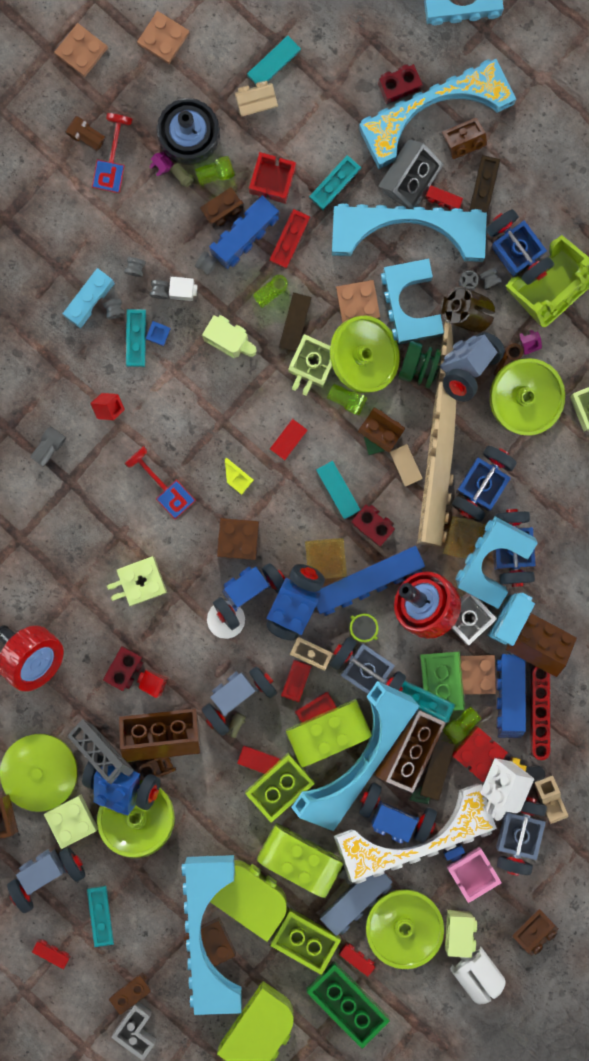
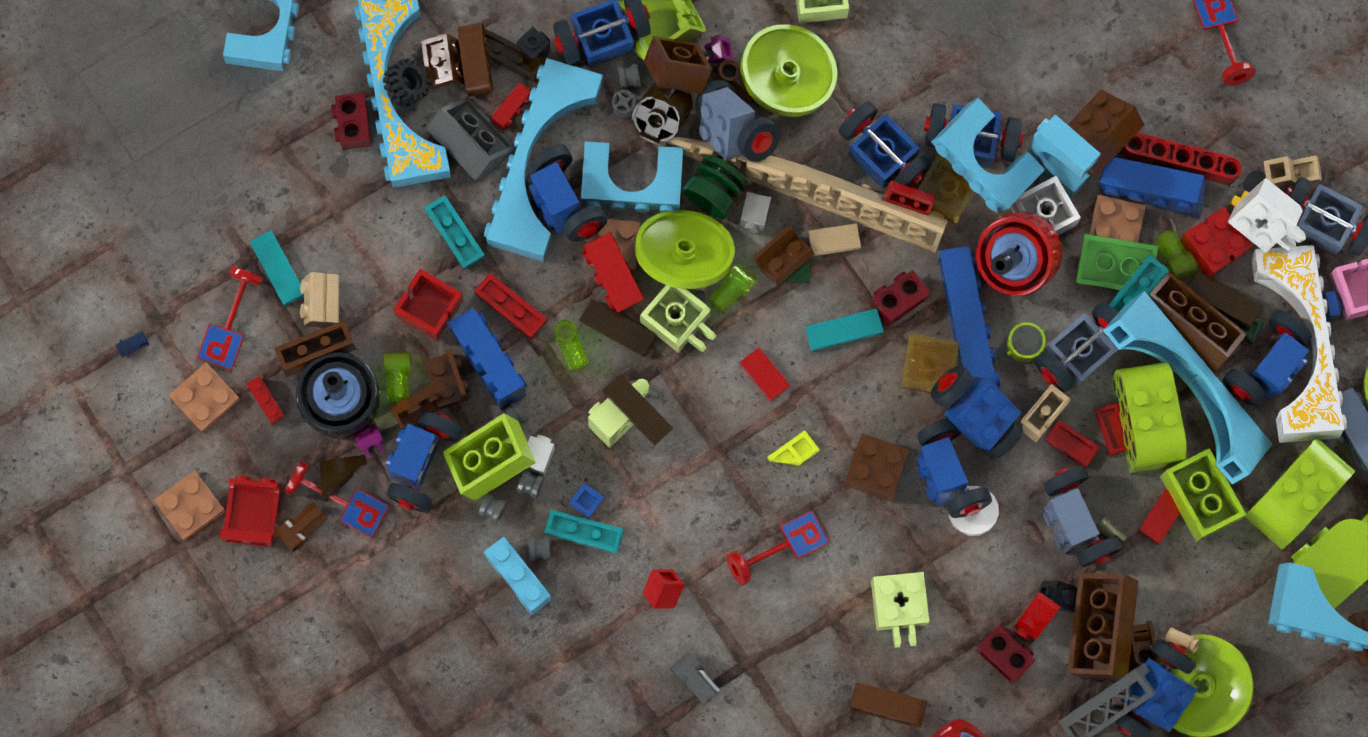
camera: 80 degrees left, 10 degrees down
none -> piece [197,266,264,370]
none -> red panel [220,475,281,547]
none -> red piece [246,376,285,425]
none -> reddish brown brick [274,320,356,377]
none -> dark brown tile [319,455,367,502]
none -> black tyre [383,58,430,107]
none -> brick [386,412,463,513]
none -> reddish brown bracket [390,379,445,429]
none -> lime brick [443,413,536,501]
none -> reddish brown beam [458,23,493,97]
none -> black bracket [516,26,551,60]
none -> brick [528,144,607,242]
none -> red brick [582,232,645,313]
none -> dark brown tile [602,374,673,446]
none -> reddish brown brick [644,36,712,94]
none -> light grey brick [740,192,771,233]
none -> reddish brown beam [849,683,927,727]
none -> red piece [885,180,934,215]
none -> black bracket [1039,580,1078,613]
none -> tan pin [1165,627,1200,654]

